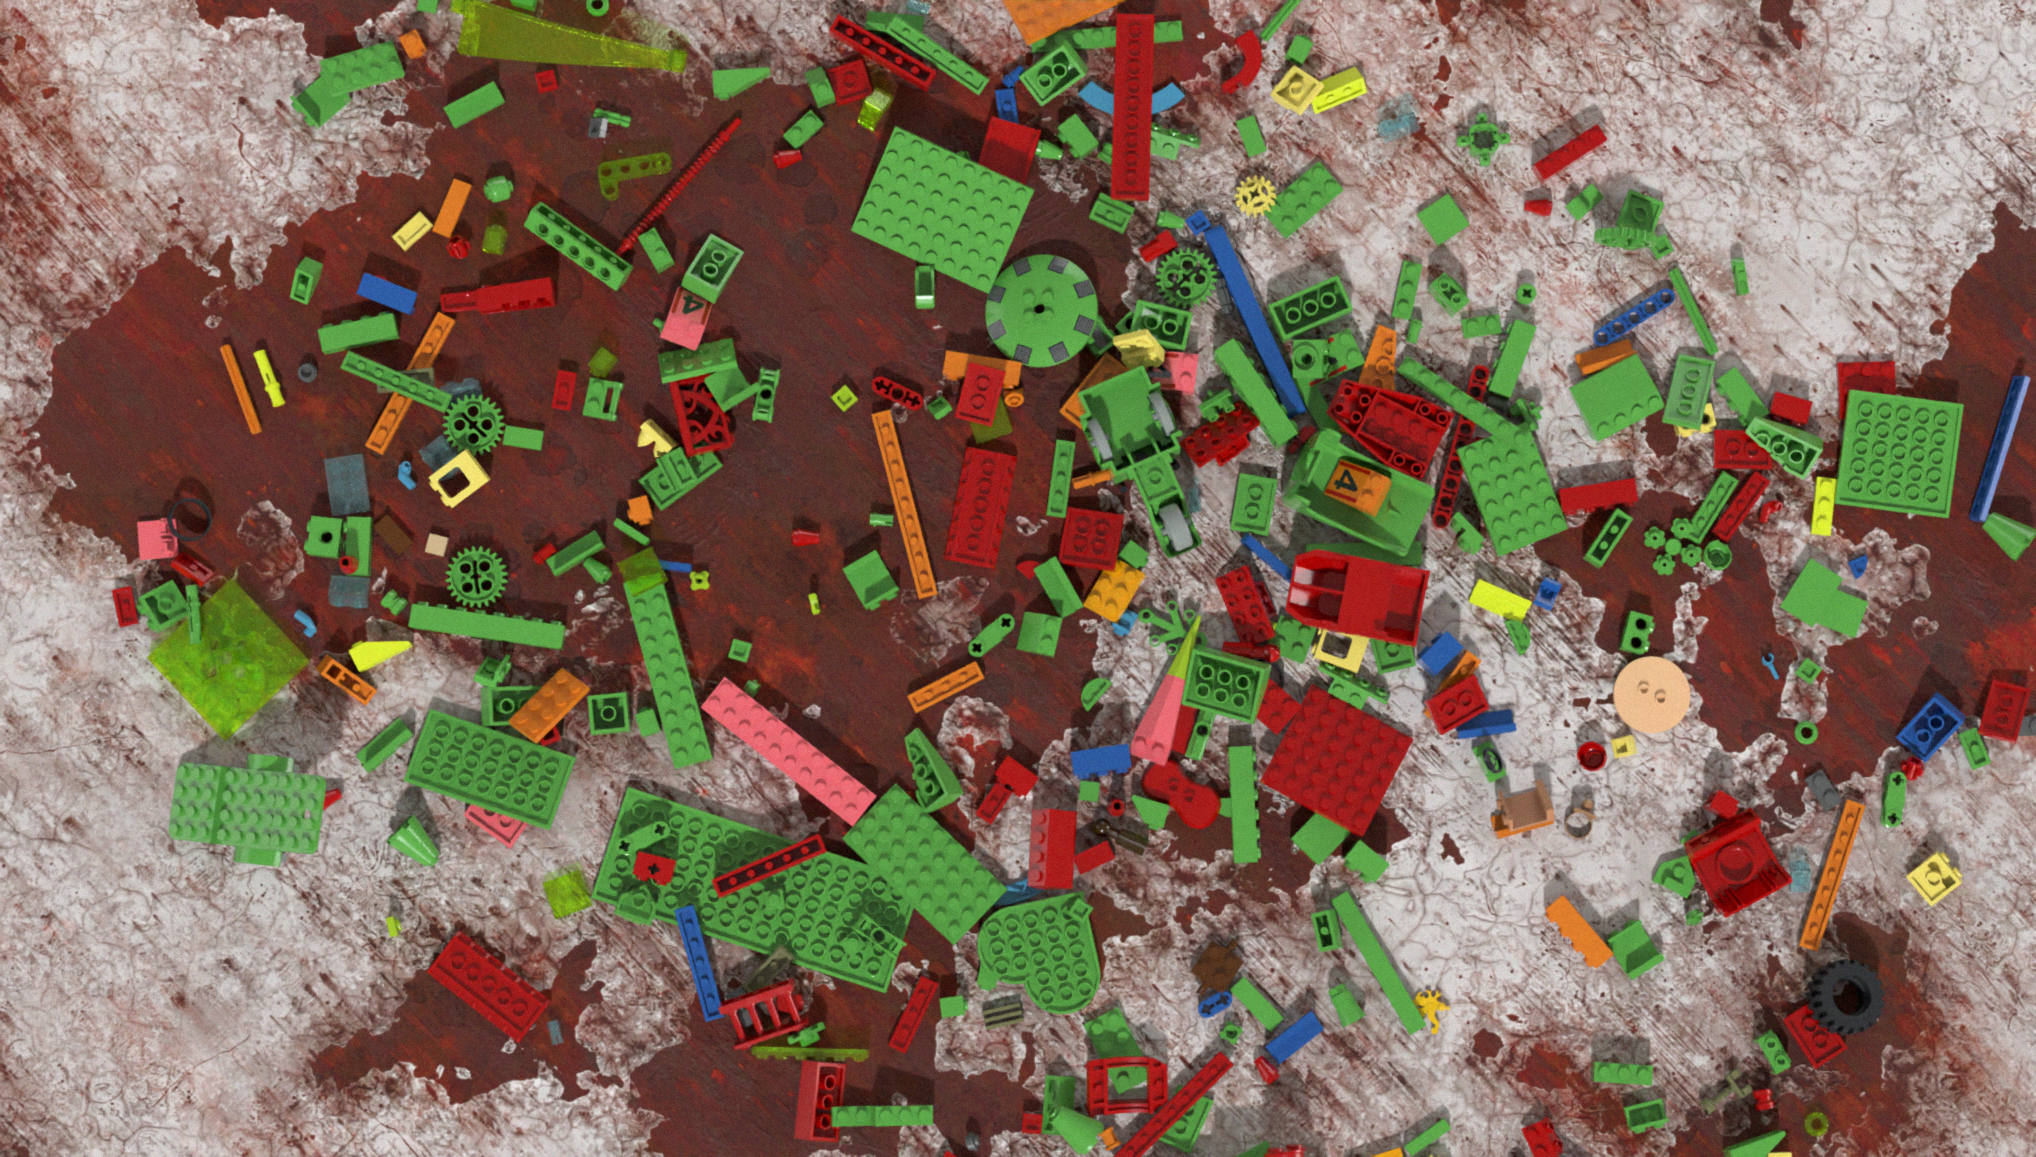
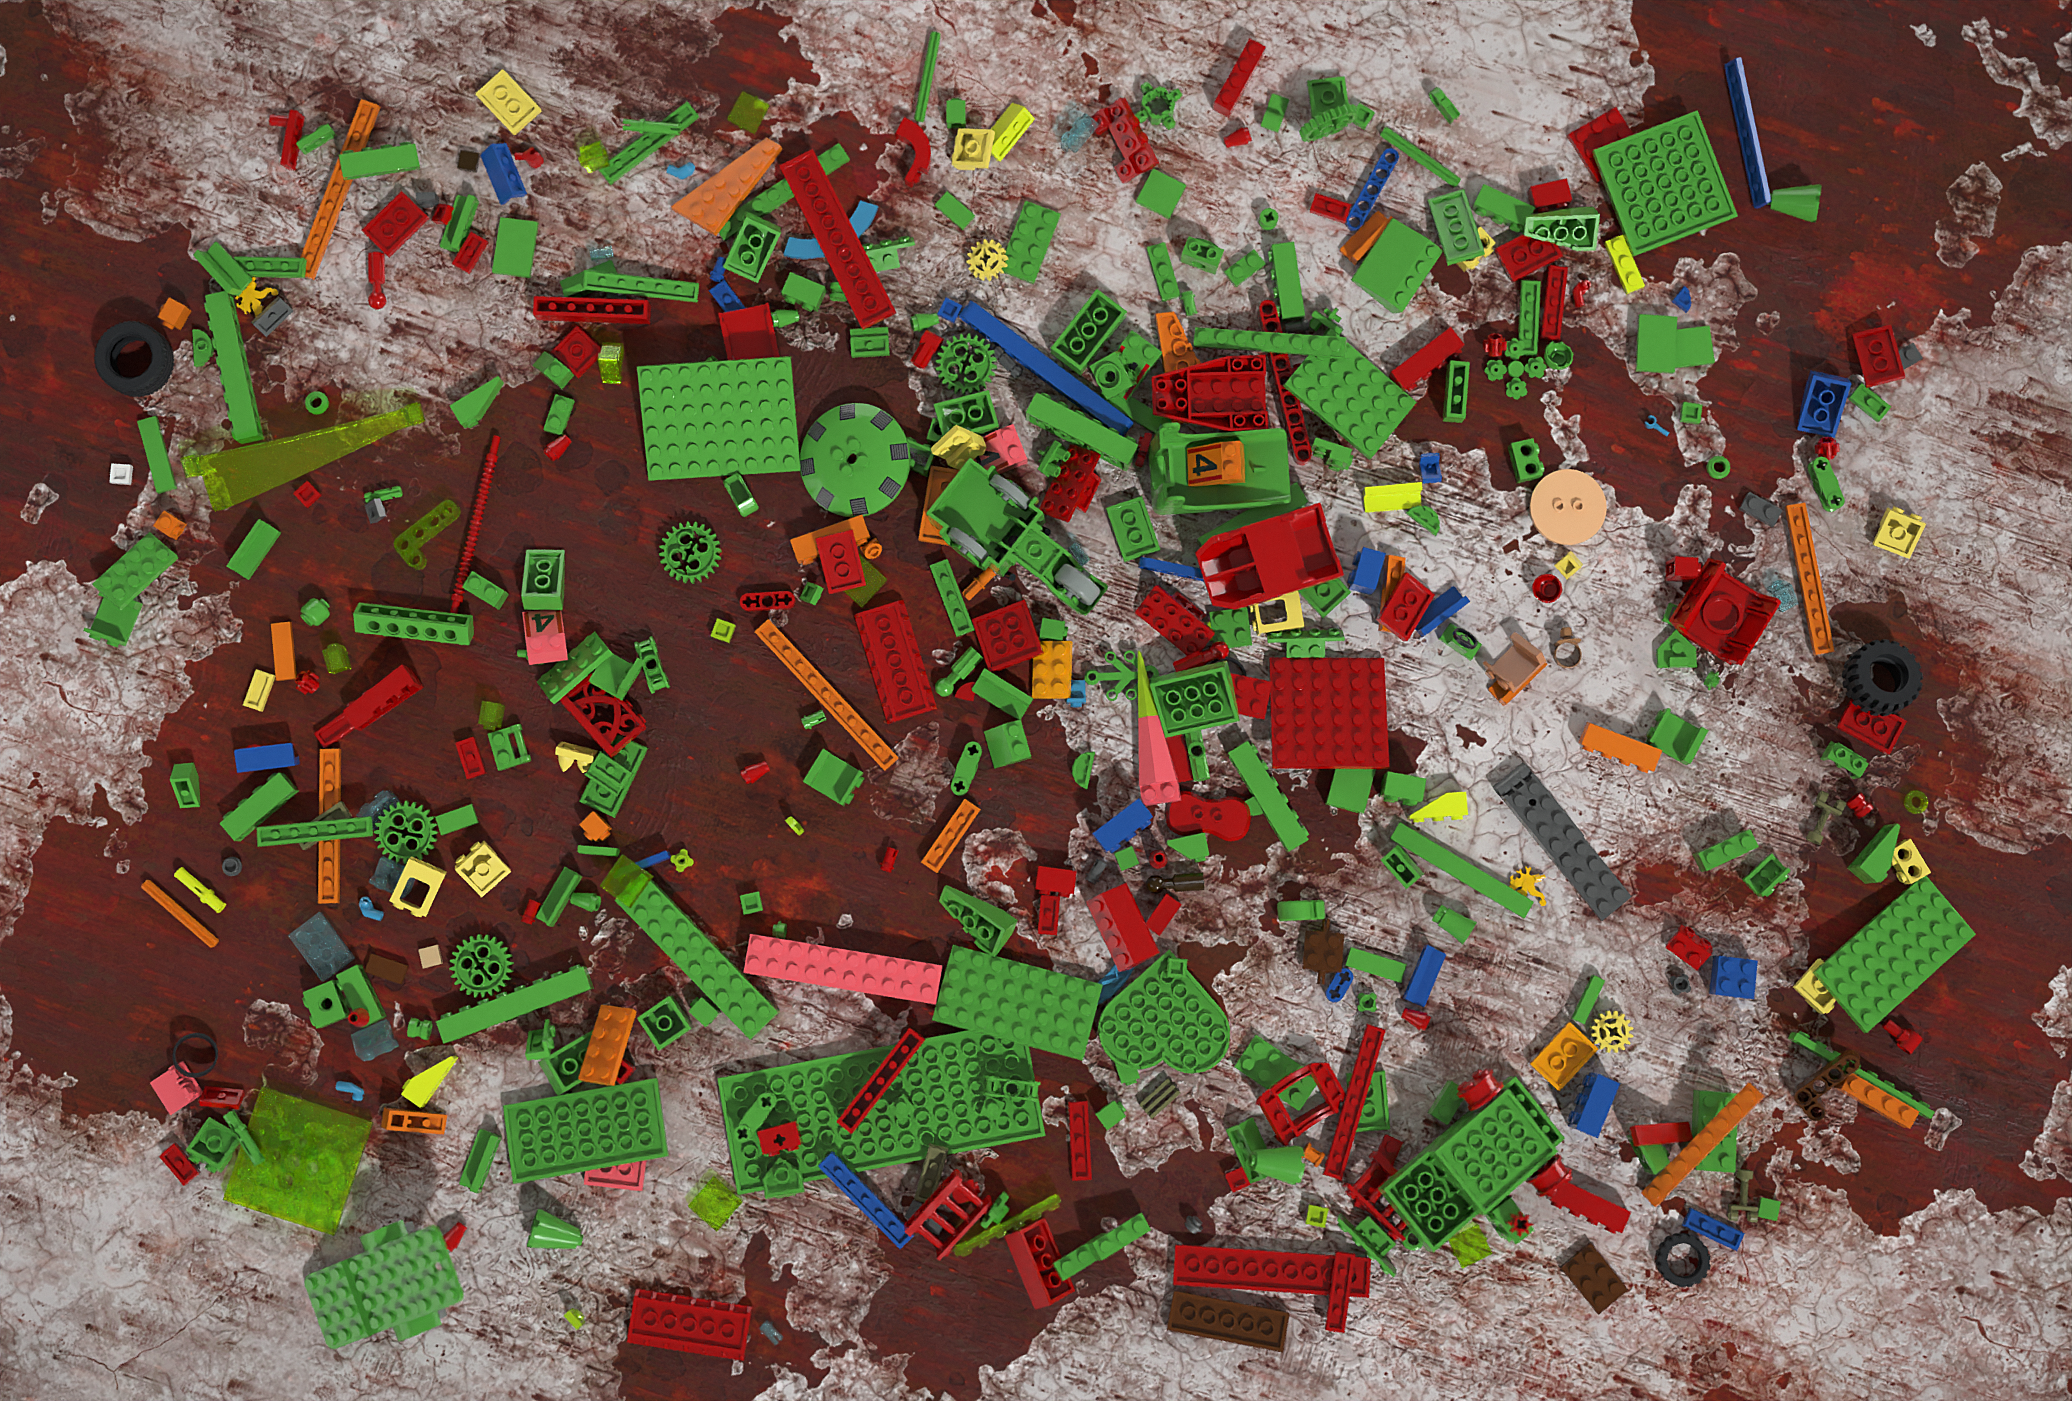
camera: 25 degrees left, 0 degrees up
none -> light yellow plate [455,841,511,897]
none -> bright green gear [659,521,722,584]
none -> red pin [880,847,899,873]
none -> bright green piece [935,646,983,697]
none -> dark grey pin [1085,859,1107,885]
none -> red bracket [1088,98,1159,183]
none -> bright green animal [1277,900,1325,921]
none -> red plate [1309,193,1351,224]
none -> neon yellow slope [1407,792,1468,823]
none -> red gear [1483,333,1507,357]
none -> dark grey hinge [1493,762,1632,921]

